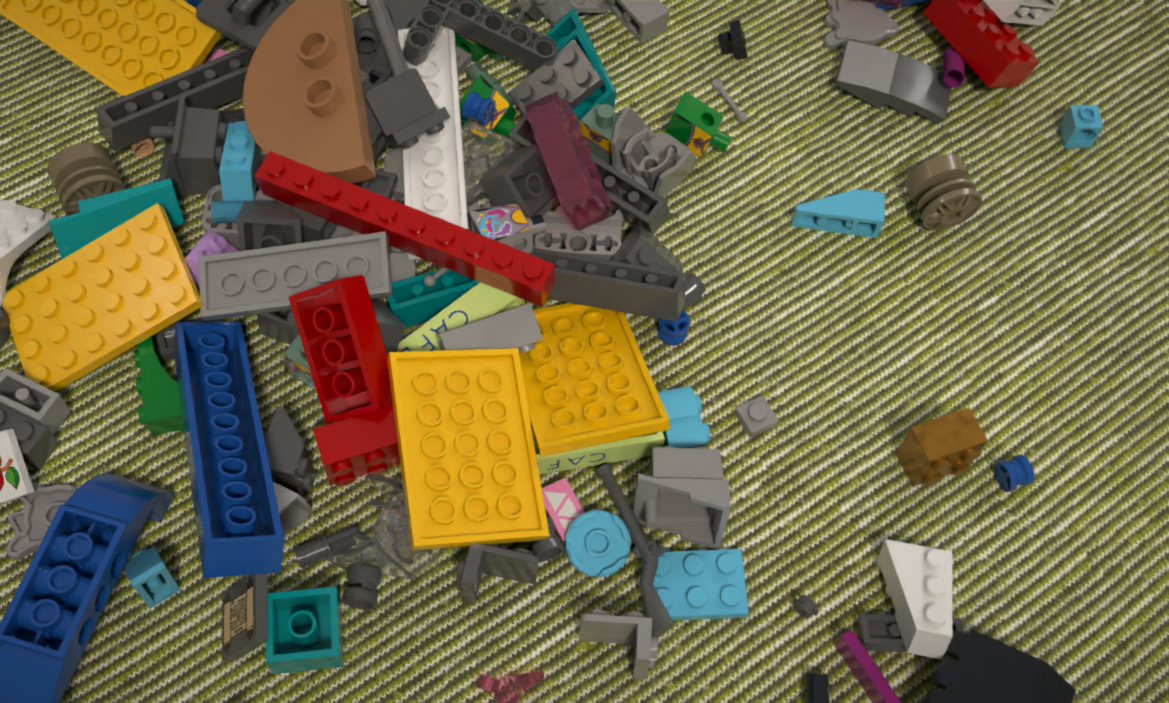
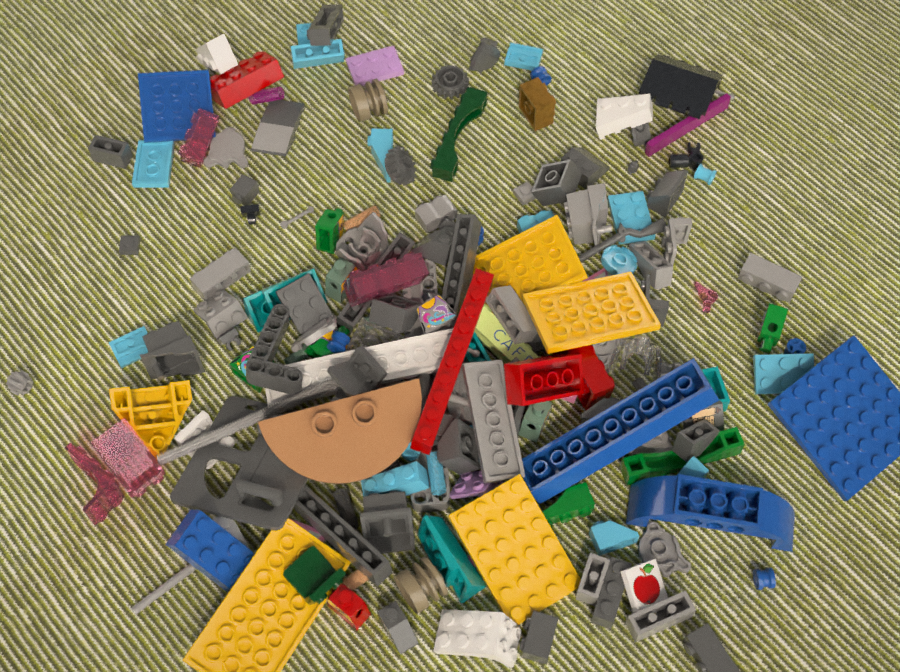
camera: 90 degrees left, 0 degrees up
none -> dark grey brick [230,174,260,206]
none -> dark green bracket [283,546,346,606]
none -> light grey tile [290,315,337,353]
none -> medium azure brick [291,39,344,69]
none -> dark grey brick [307,4,344,46]
none -> red torso [327,583,371,631]
none -> light nougat piece [344,205,381,231]
none -> lavender plate [346,46,404,86]
none -> slope [377,601,419,655]
none -> dark grey gear [385,146,417,186]
none -> light grey brick [415,195,457,233]
none -> dark green arch [430,87,488,182]
none -> dark grey gear [432,65,469,100]
none -> dark grey hair [469,37,501,74]
none -> medium azure plate [504,42,543,71]
none -> dark grey brick [531,159,582,206]
none -> dark grey slope [561,147,610,190]
none -> medium azure slope [589,520,639,556]
none -> green arch [620,427,745,486]
none -> light grey slope [629,241,673,289]
none -> dark grey slope [646,170,688,217]
none -> dark grey slope [672,419,720,462]

